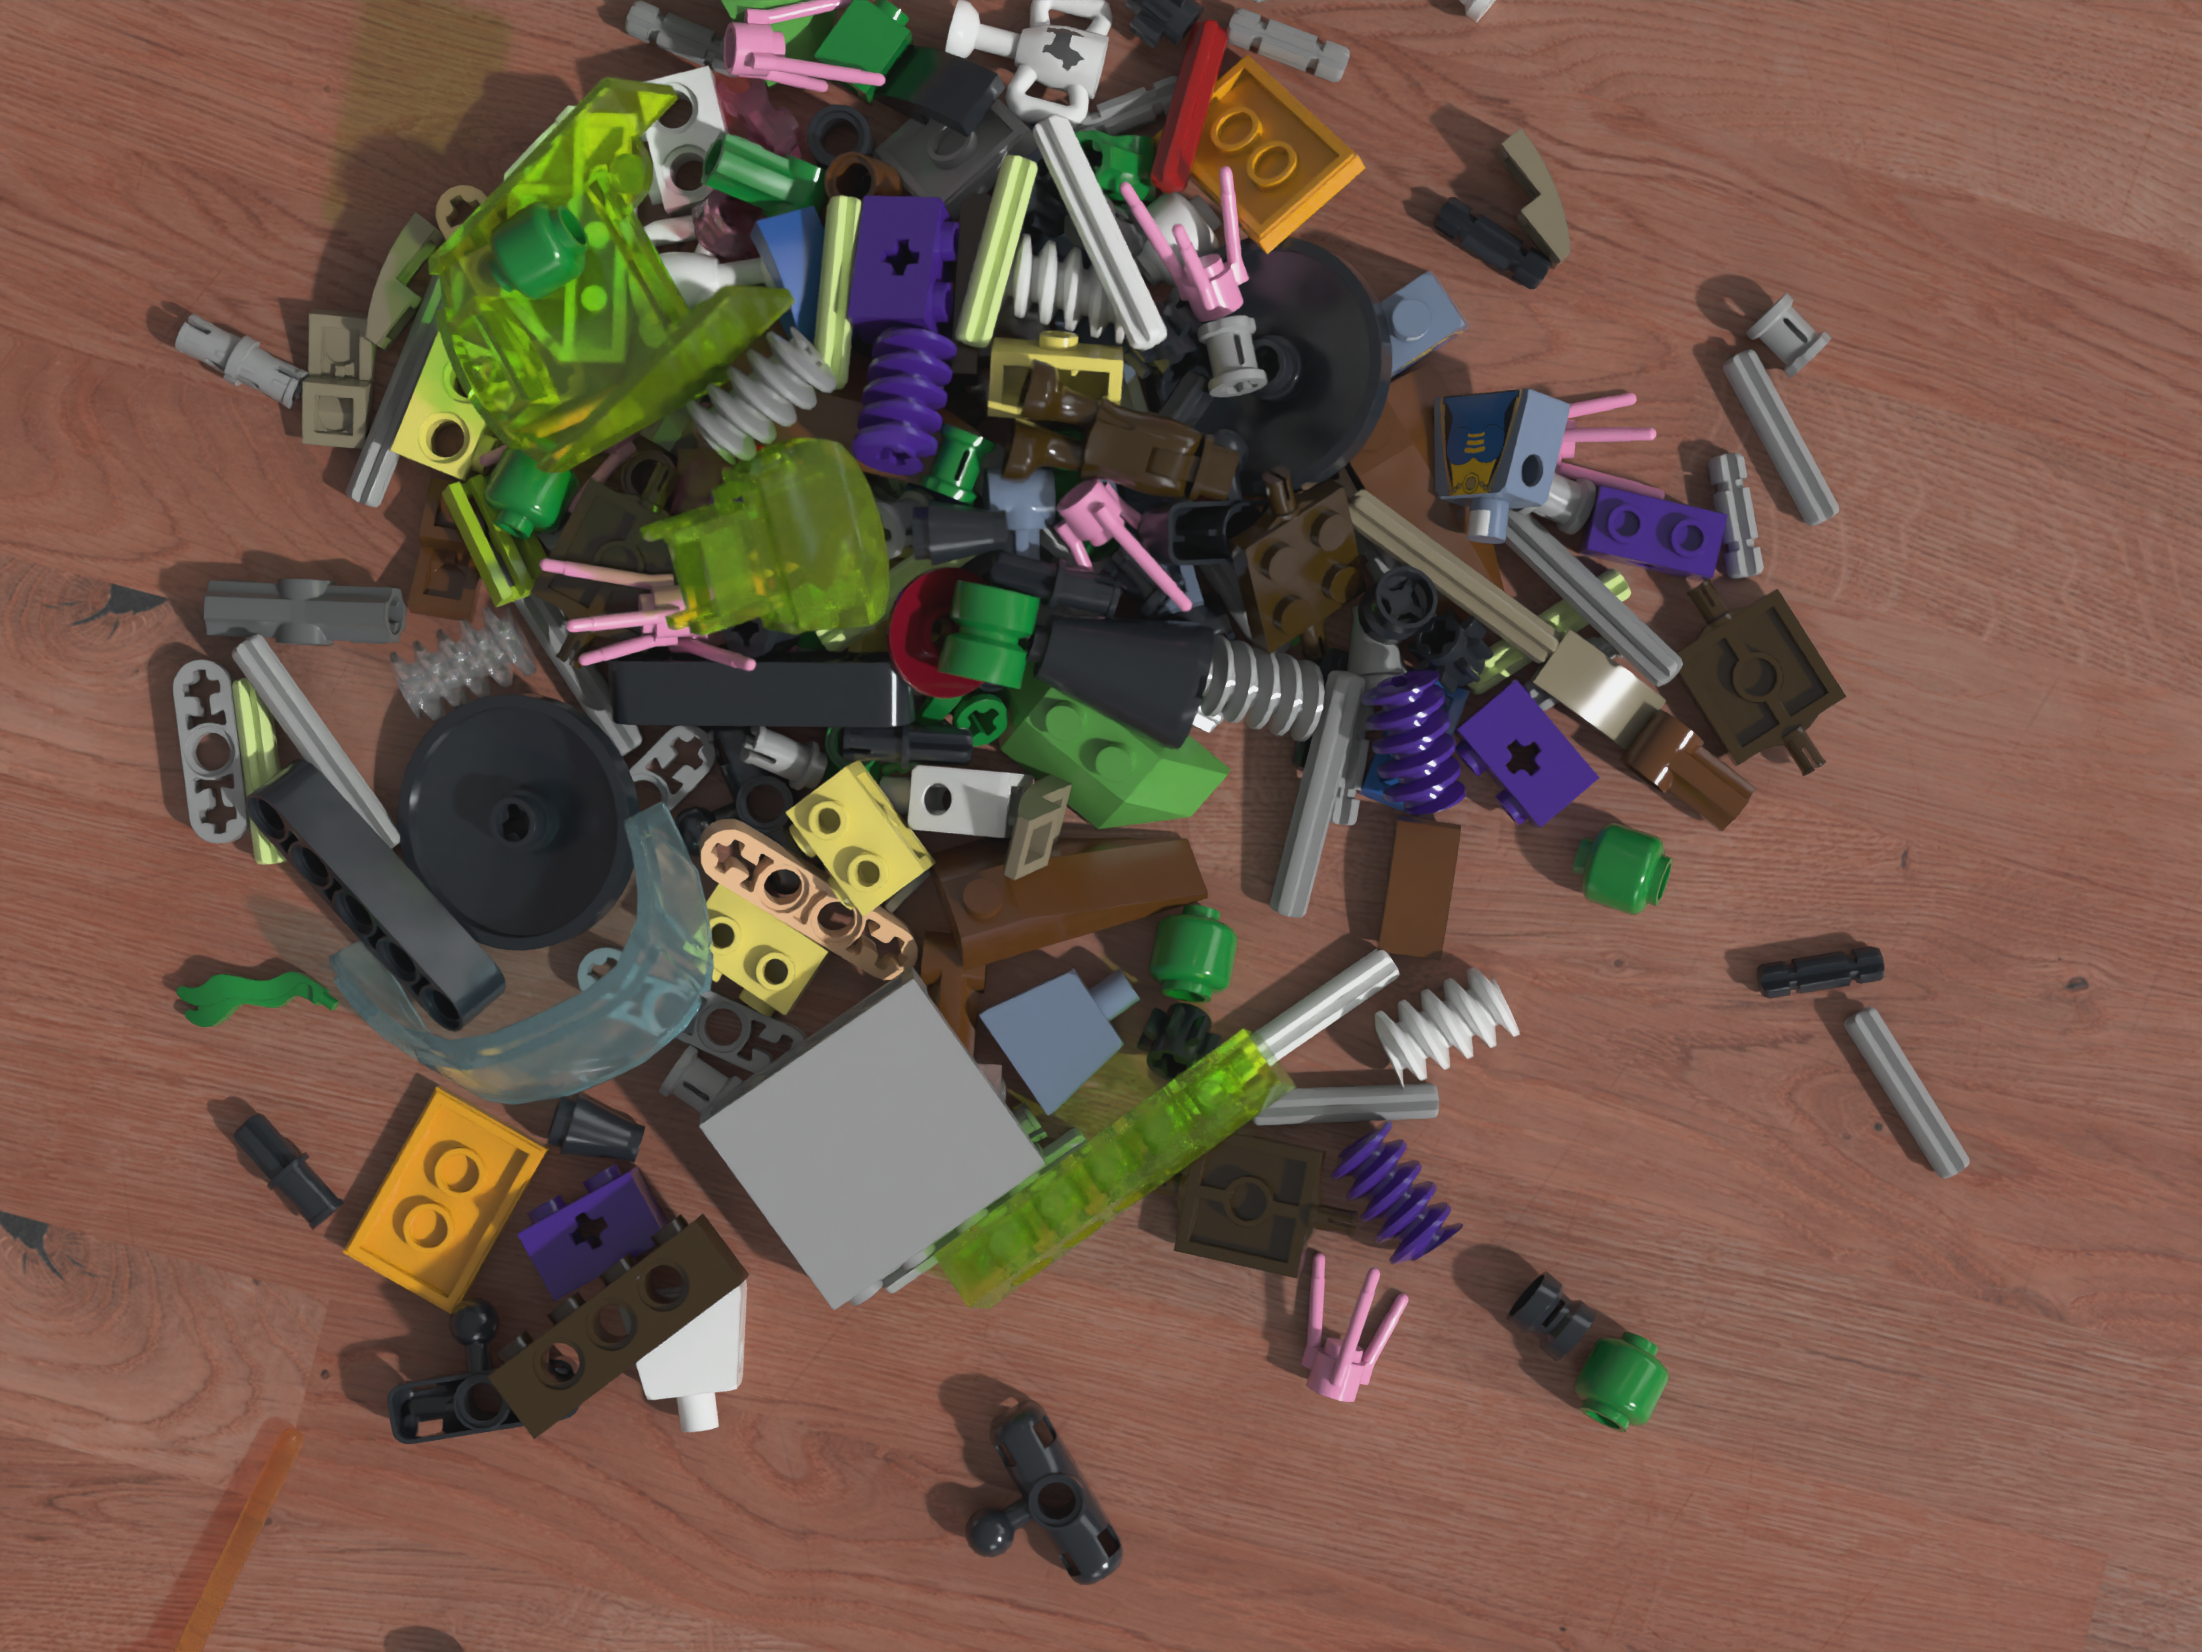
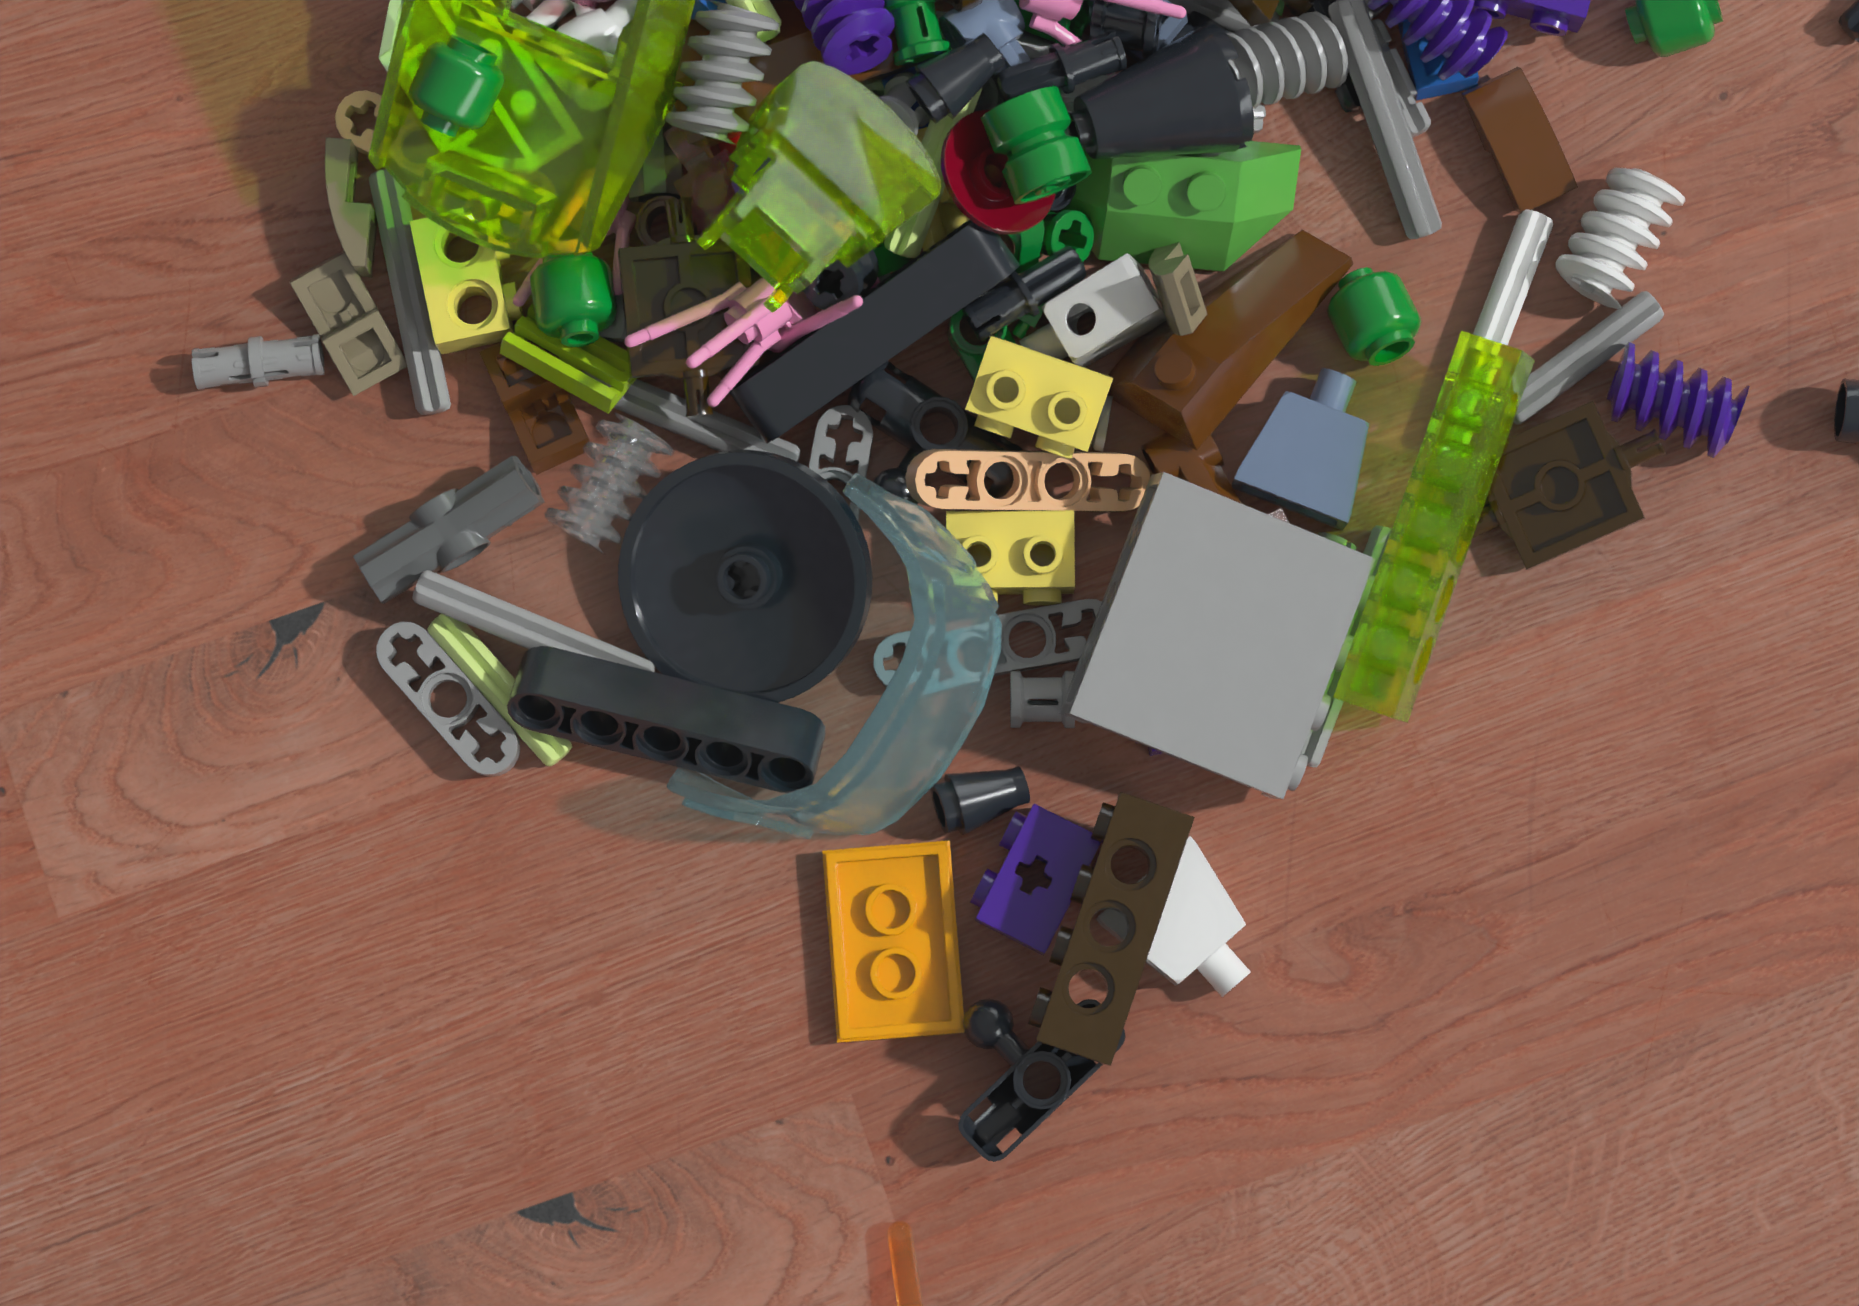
camera: 30 degrees left, 5 degrees down
green hair [176,971,339,1027] -> none
black axle [234,1113,344,1230] -> none
light grey pin [740,726,828,790] -> none
black piece [965,1400,1123,1585] -> none
black gear [1137,1003,1222,1082] -> none
bright pink plant [1301,1252,1409,1402] -> none

